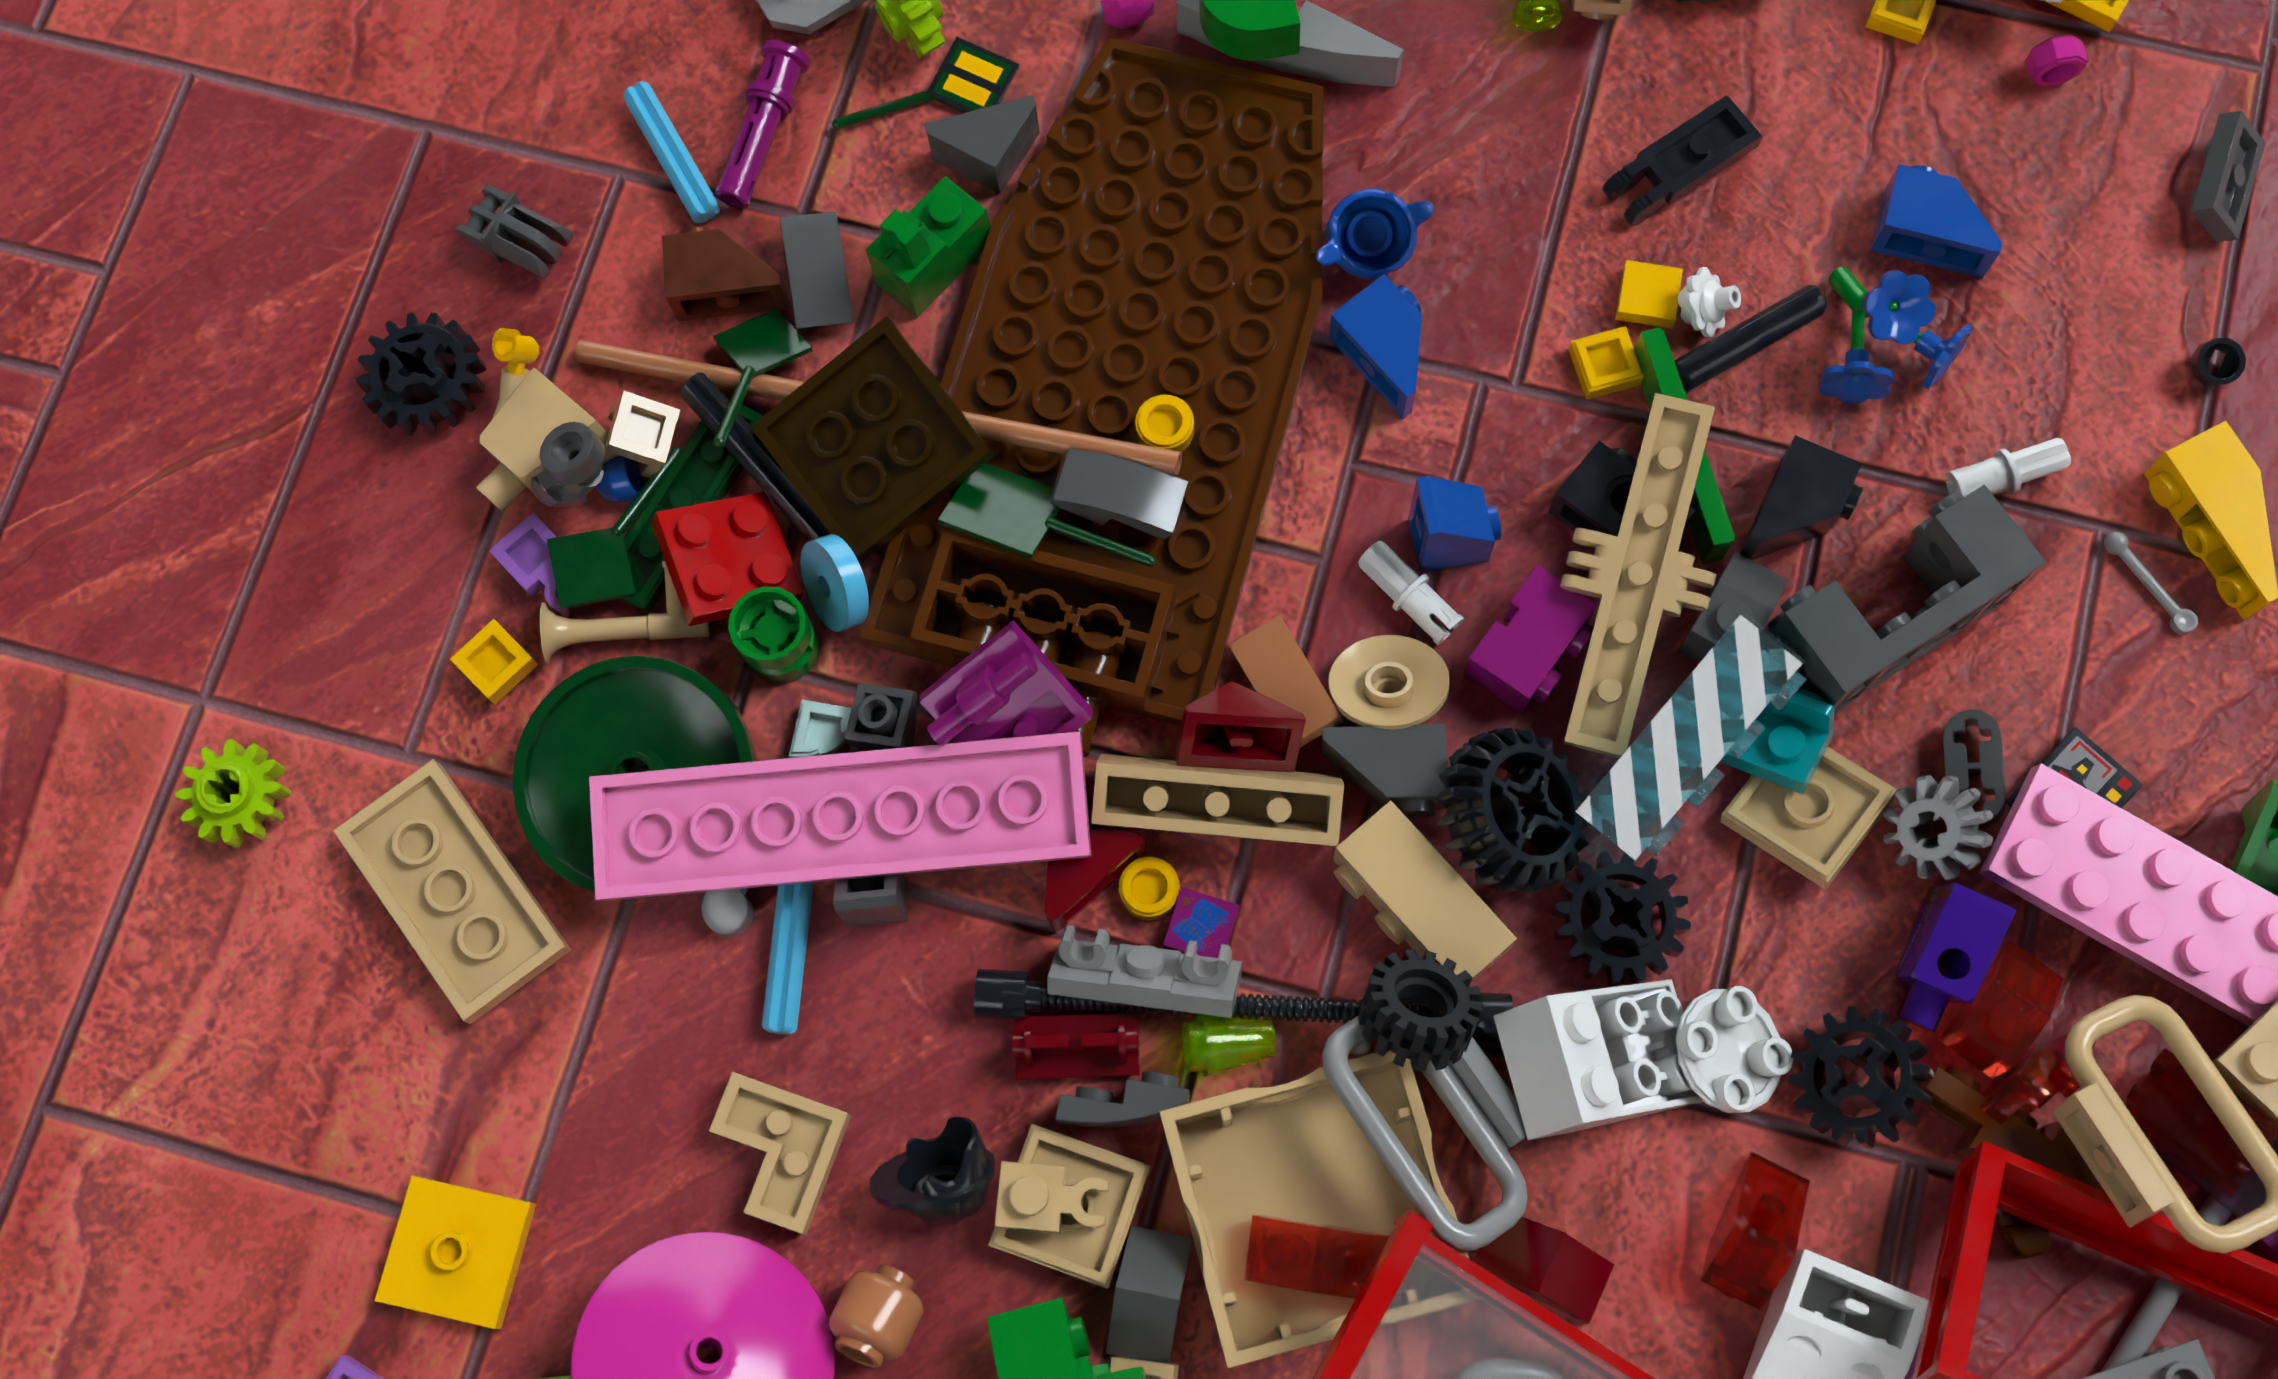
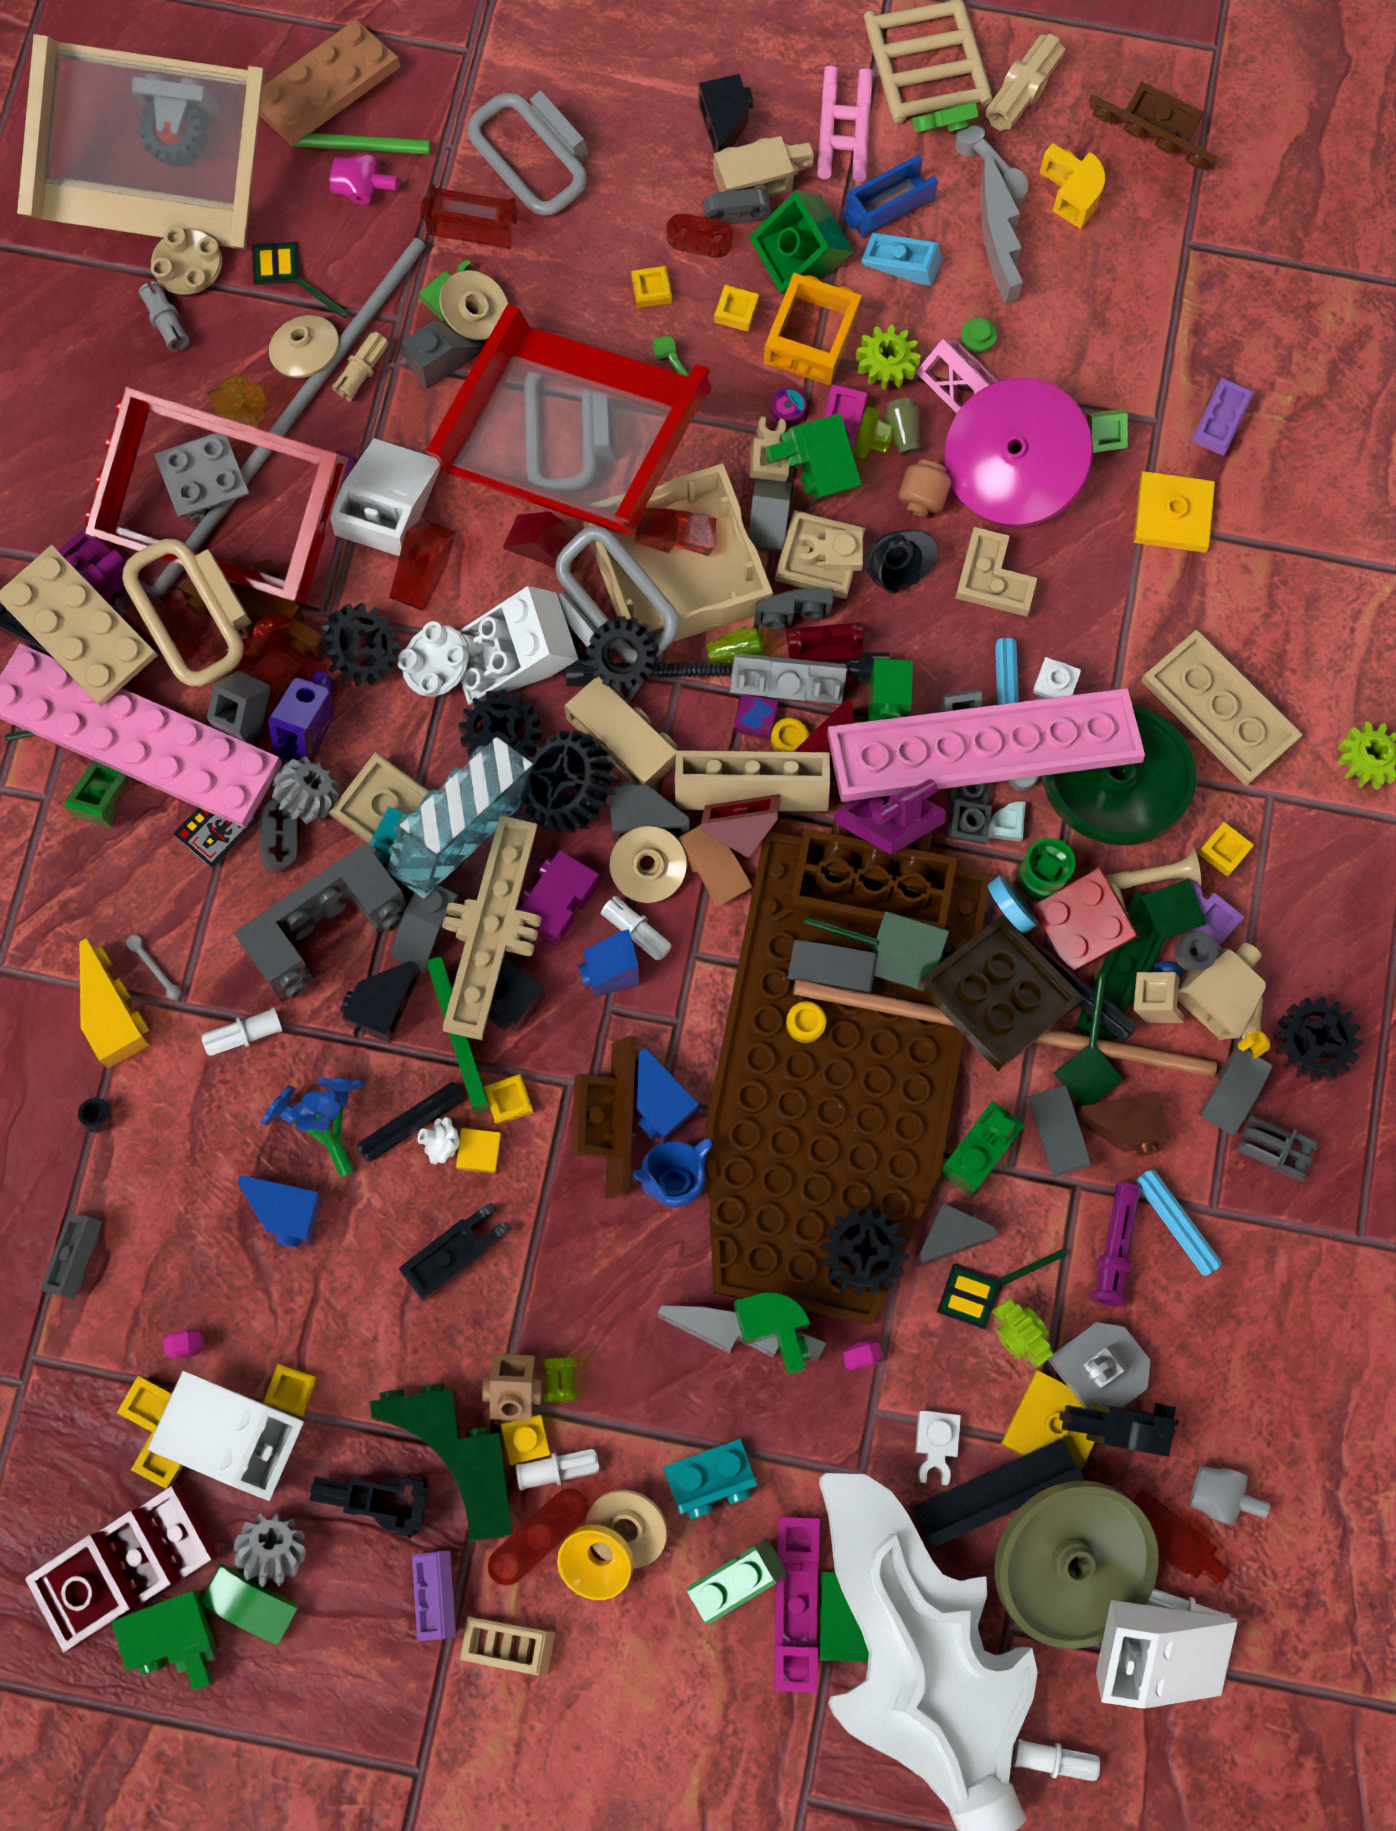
camera: 165 degrees right, 0 degrees up
none -> dark grey slope [207,671,271,748]
none -> reddish brown bracket [571,1036,639,1199]
none -> black gear [819,1207,909,1298]
none -> green hinge [867,659,913,722]
none -> white bracket [1033,657,1081,698]
none -> dark grey slope [1198,1045,1273,1136]

